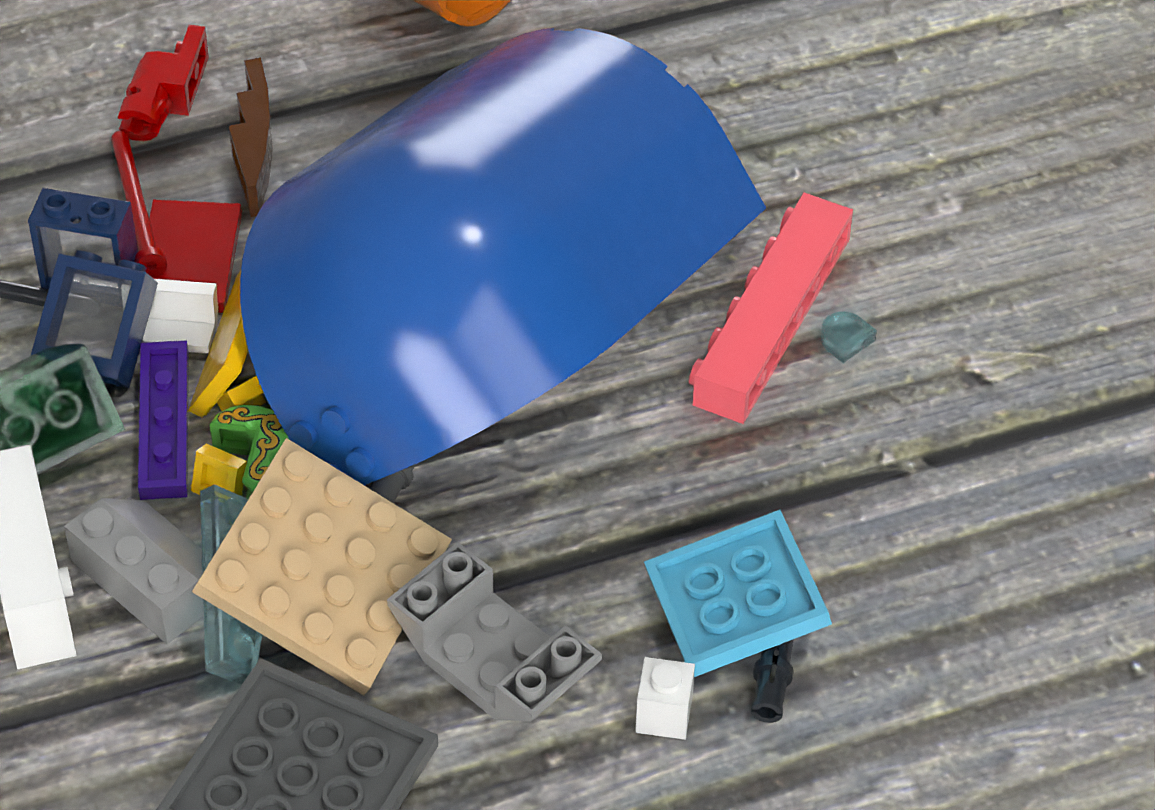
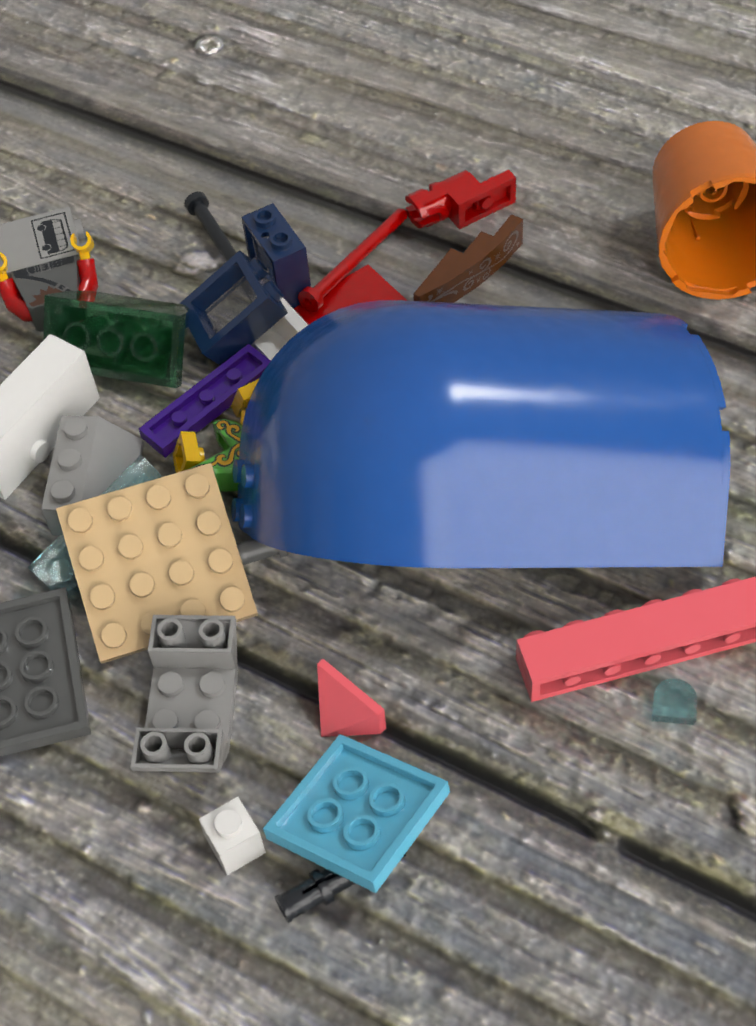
camera: 55 degrees right, 5 degrees up
none -> coral slope [317,659,386,737]

